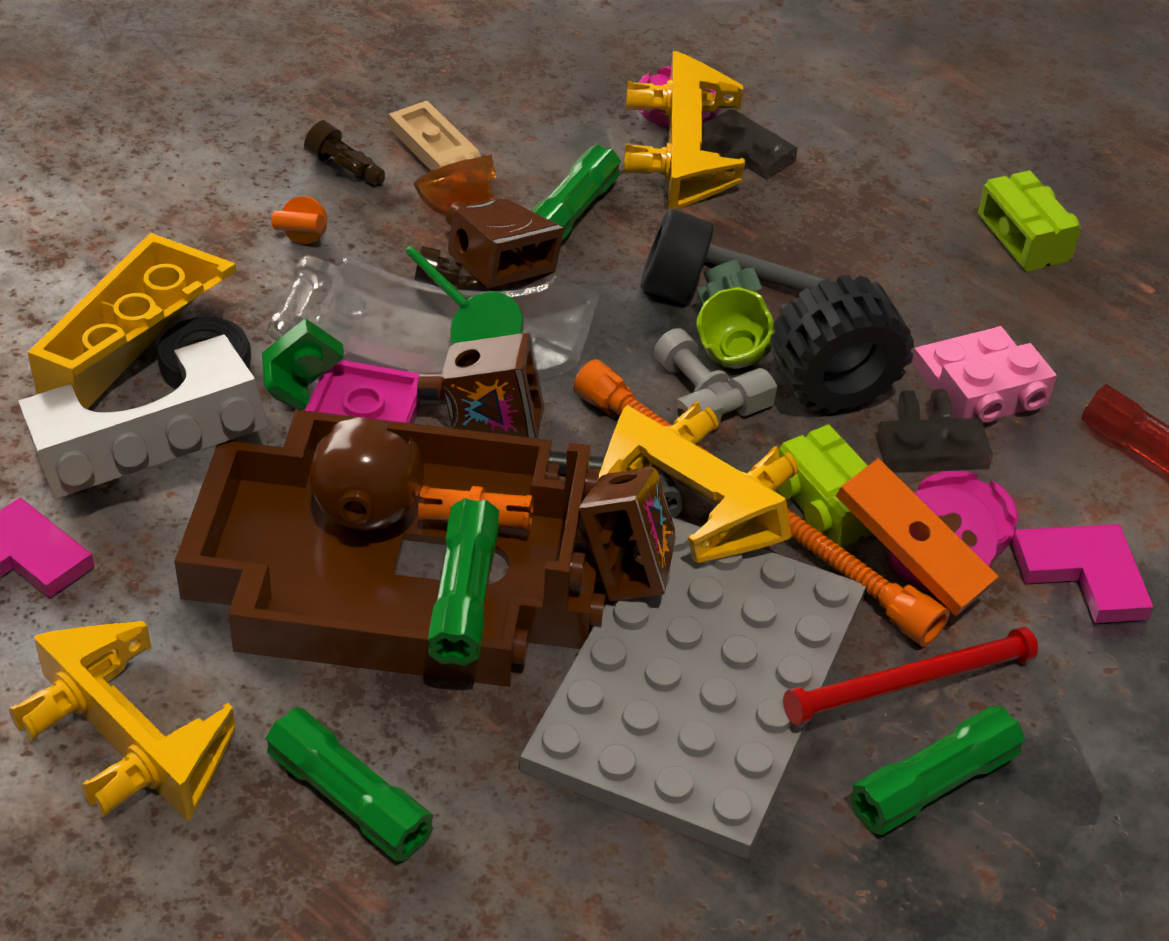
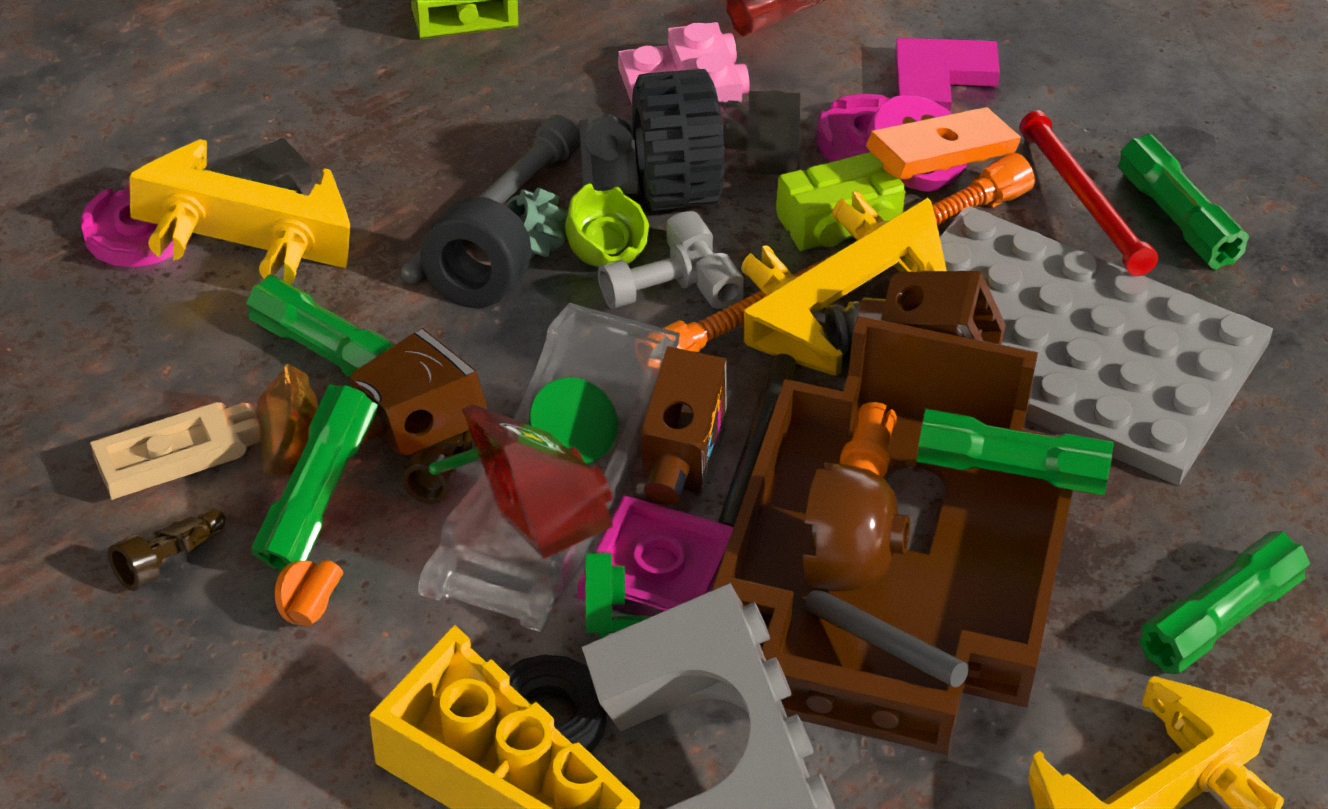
camera: 80 degrees left, 0 degrees up
none -> green axle [251,384,378,571]
none -> clear red slope [462,404,613,559]
none -> dark grey bar [805,589,968,687]

